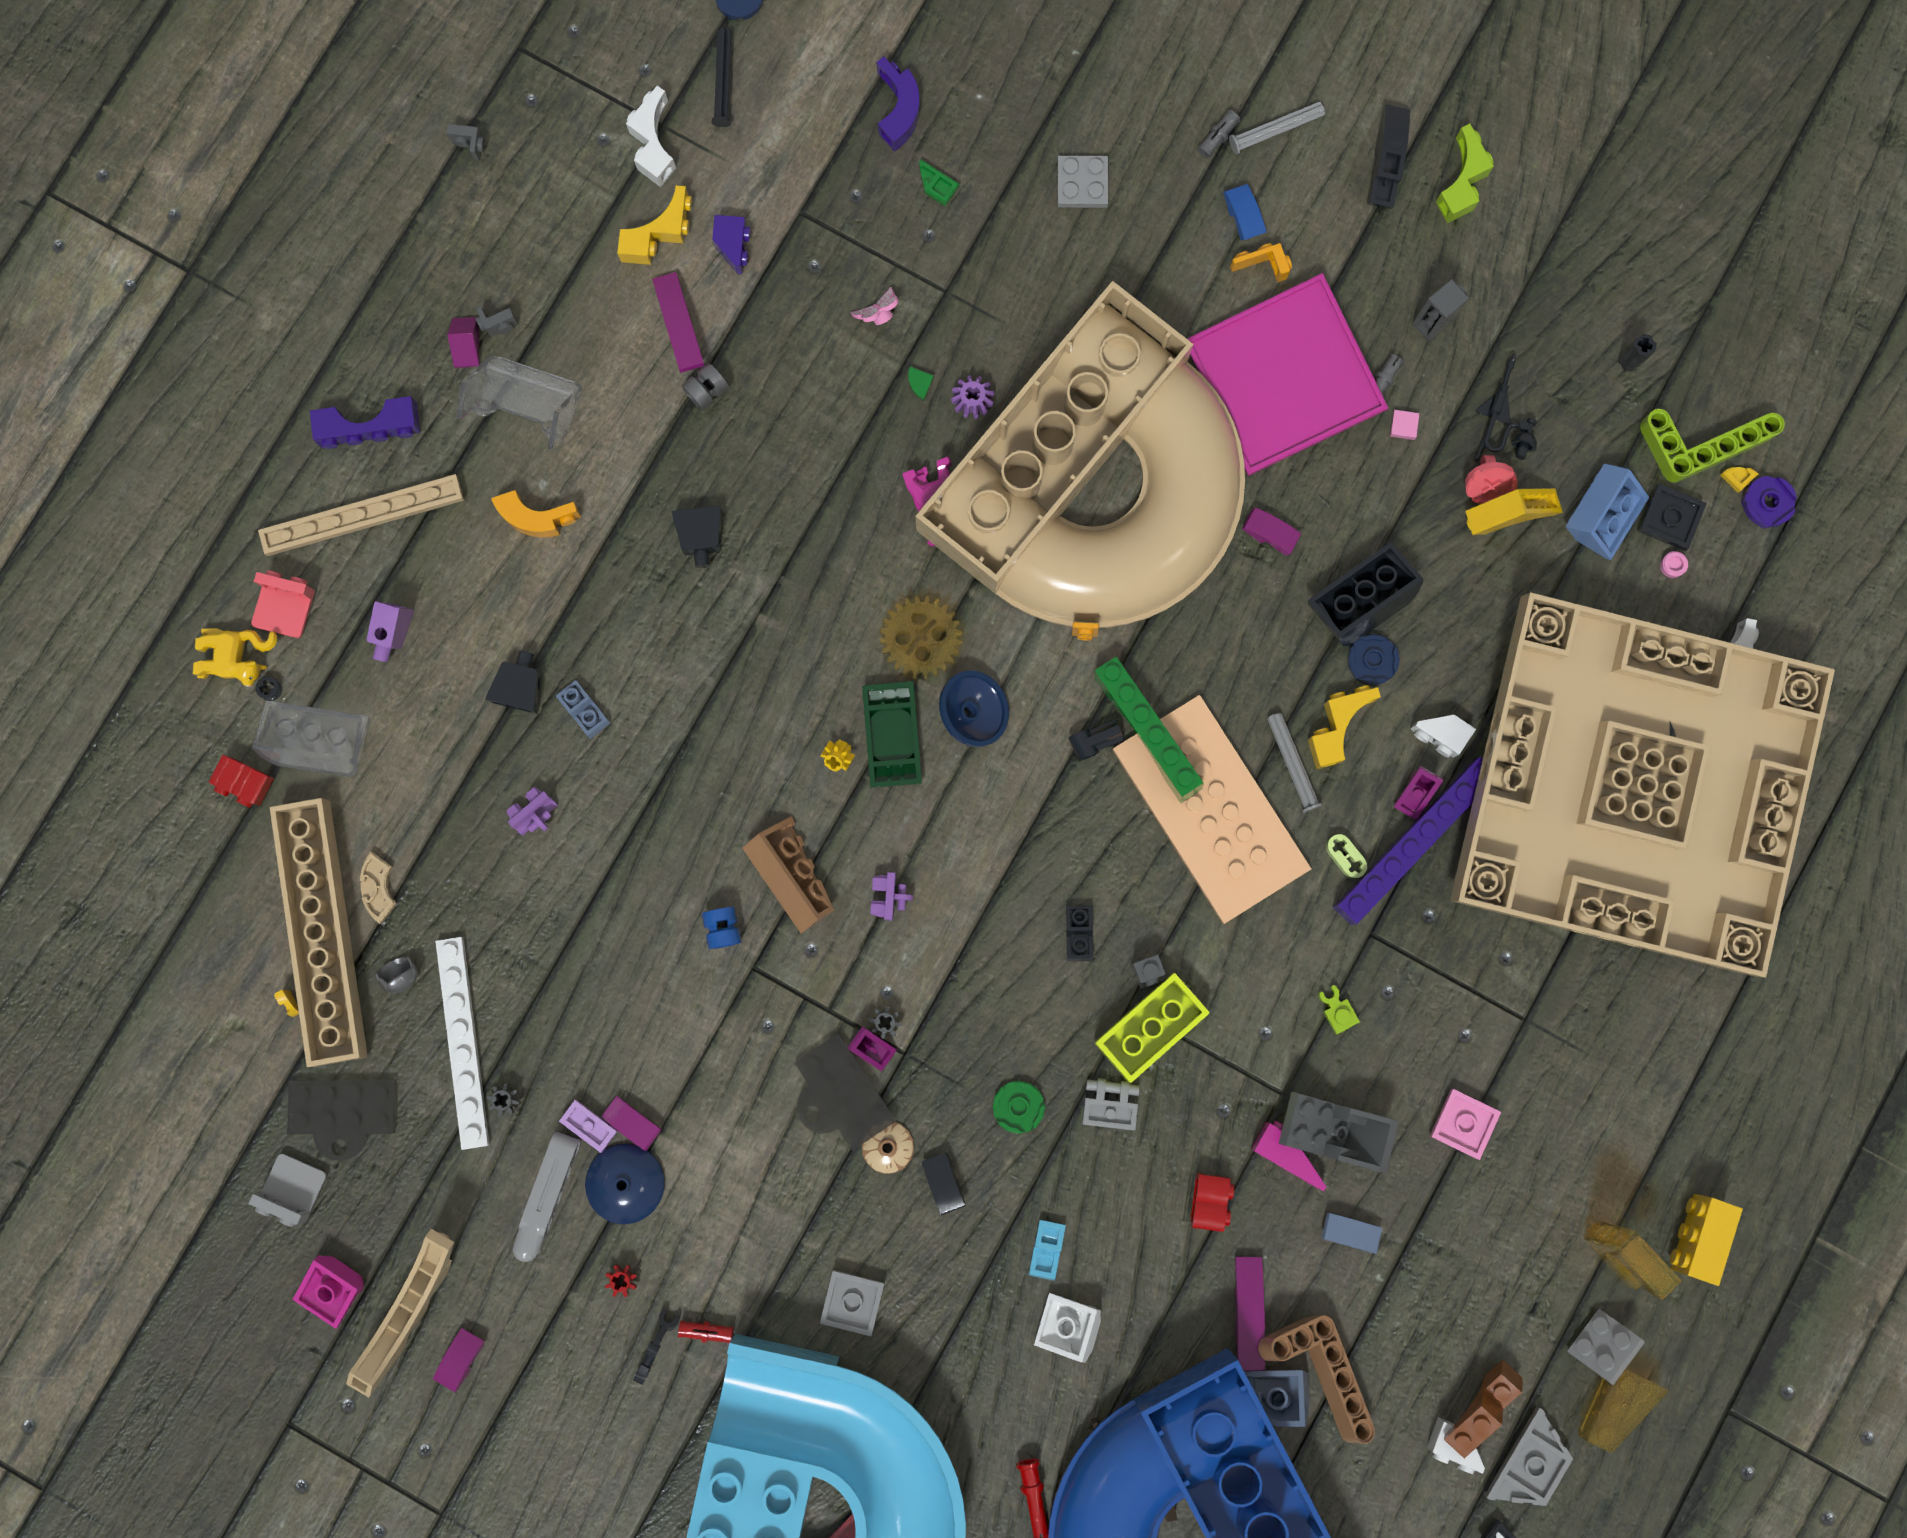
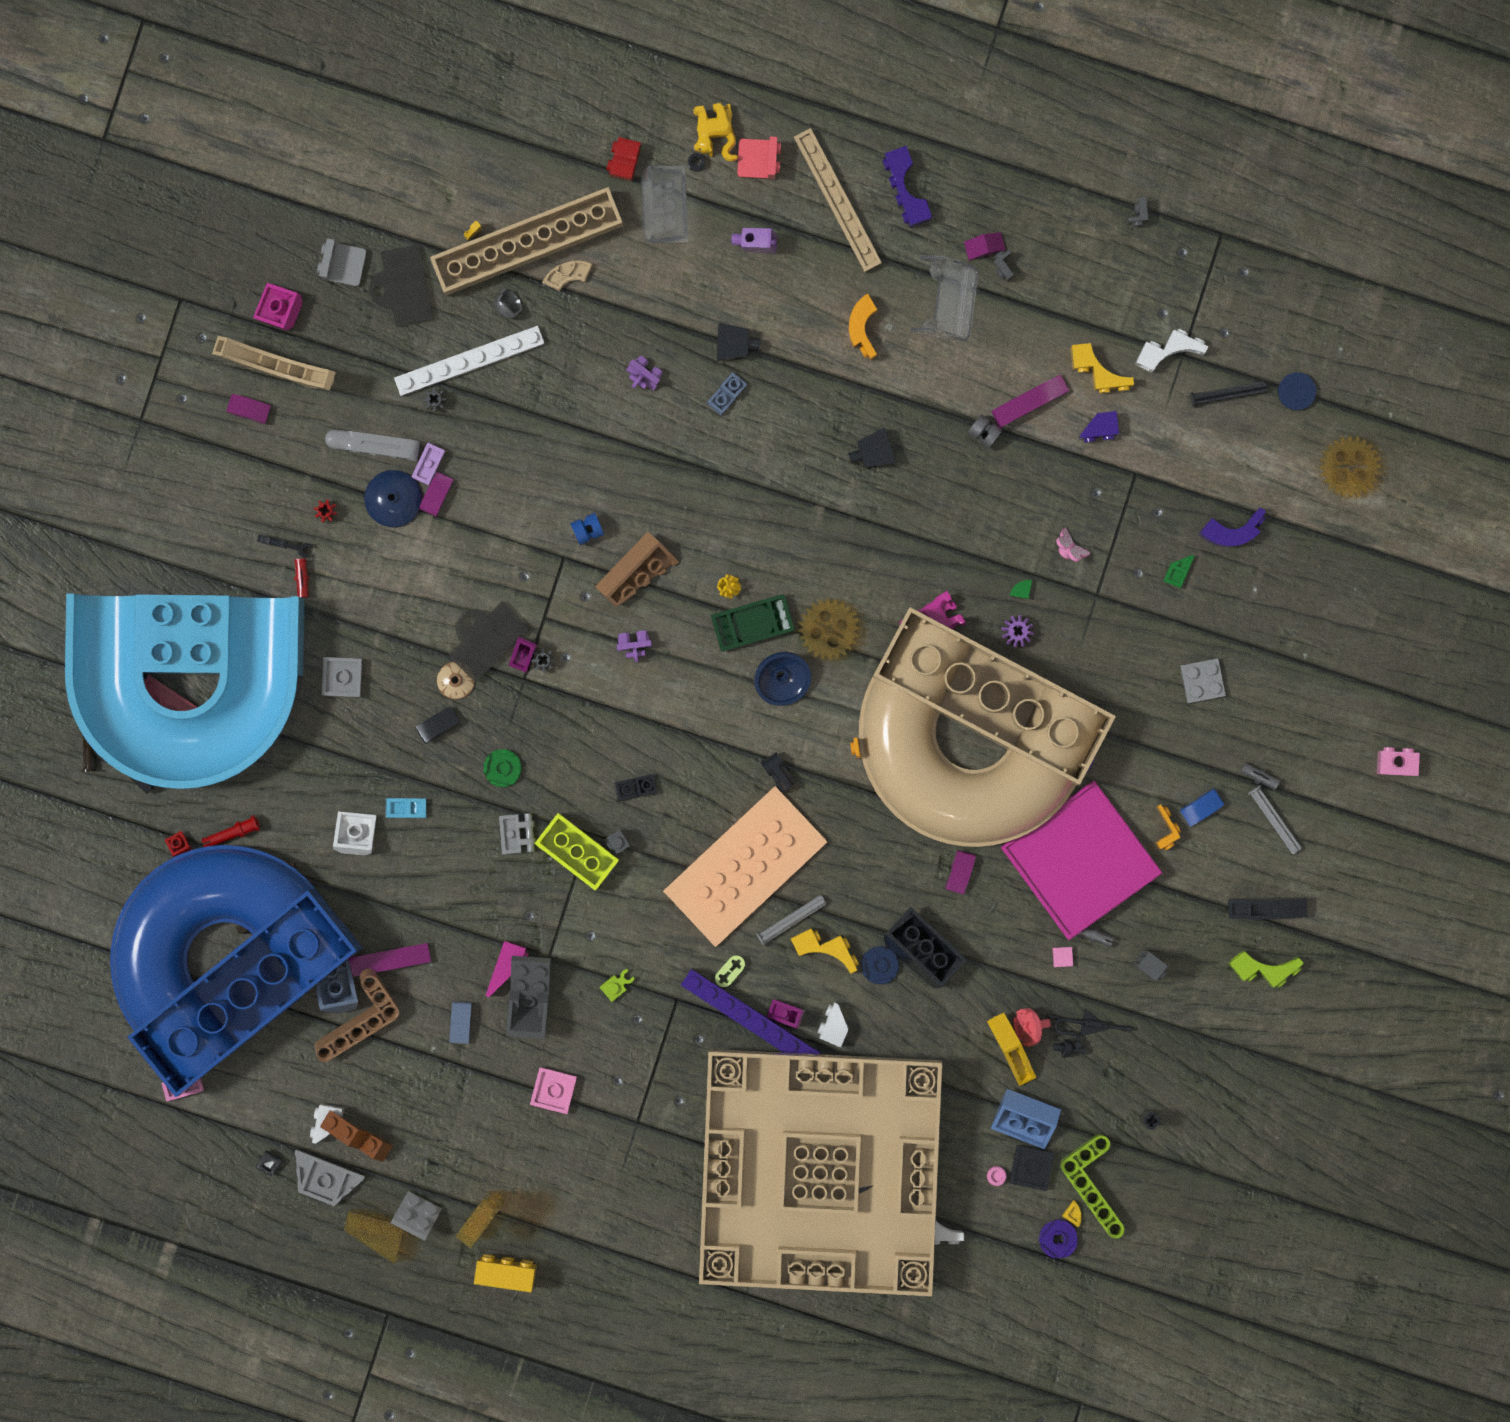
camera: 80 degrees right, 5 degrees up
green arch [1094,657,1204,803] -> none
red brick [1190,1173,1234,1232] -> none

